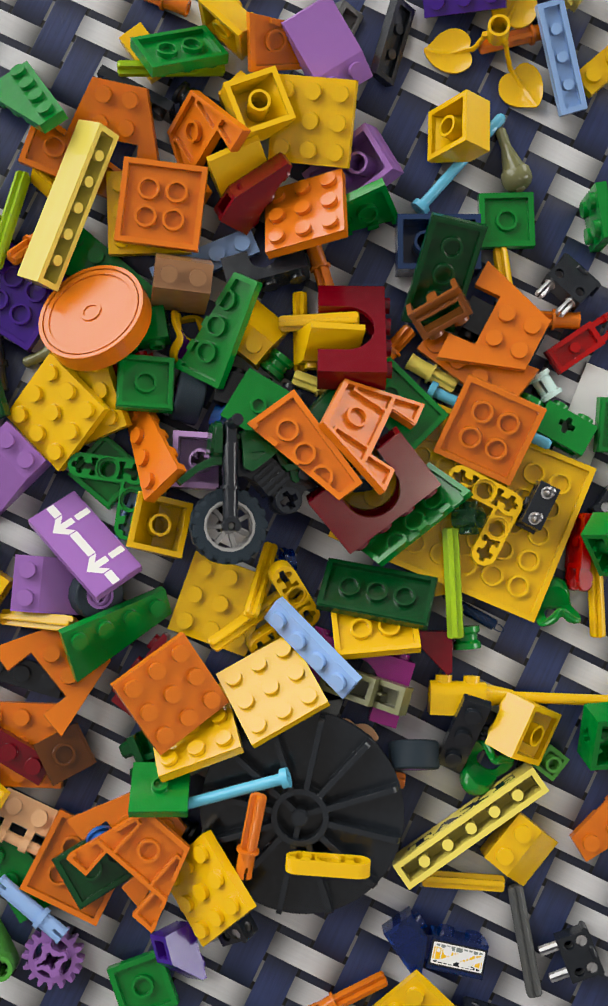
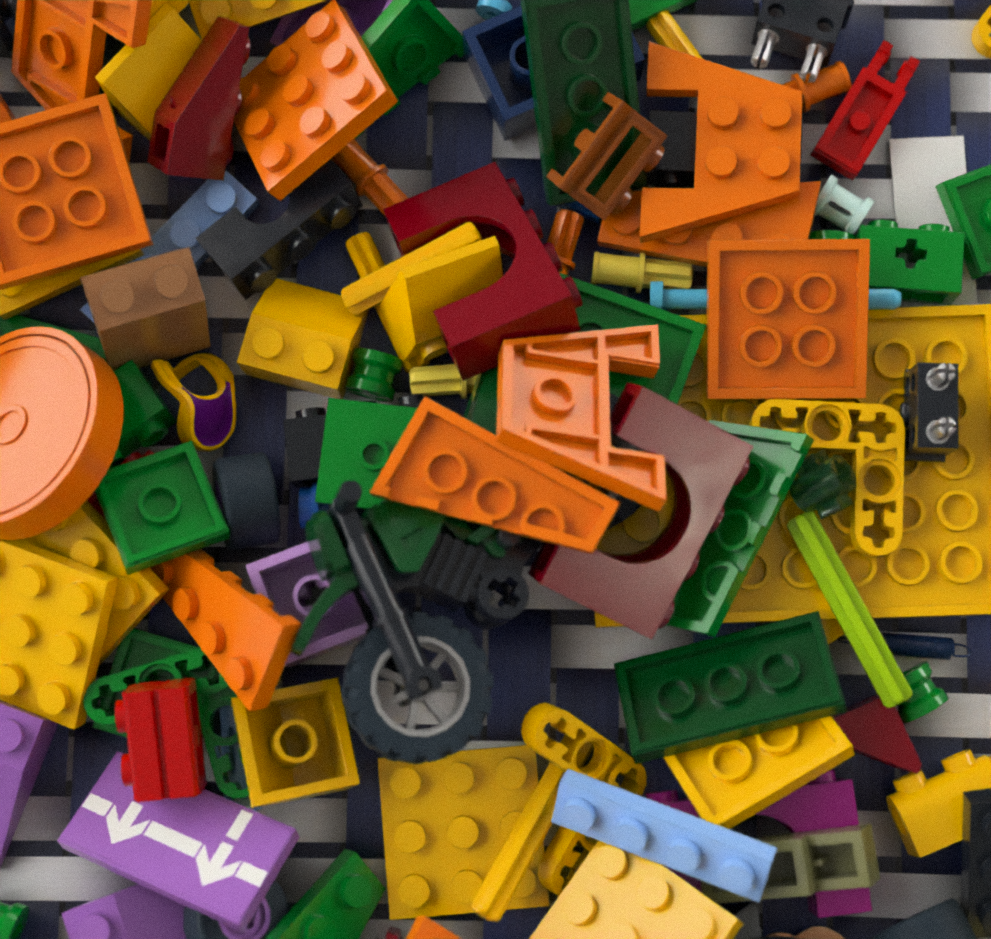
camera: 25 degrees left, 5 degrees down
green wing [174,272,263,389] -> none
yellow axle [243,542,278,619] -> none
clear blue plate [276,547,297,572] -> none
none -> red brick [115,677,207,802]

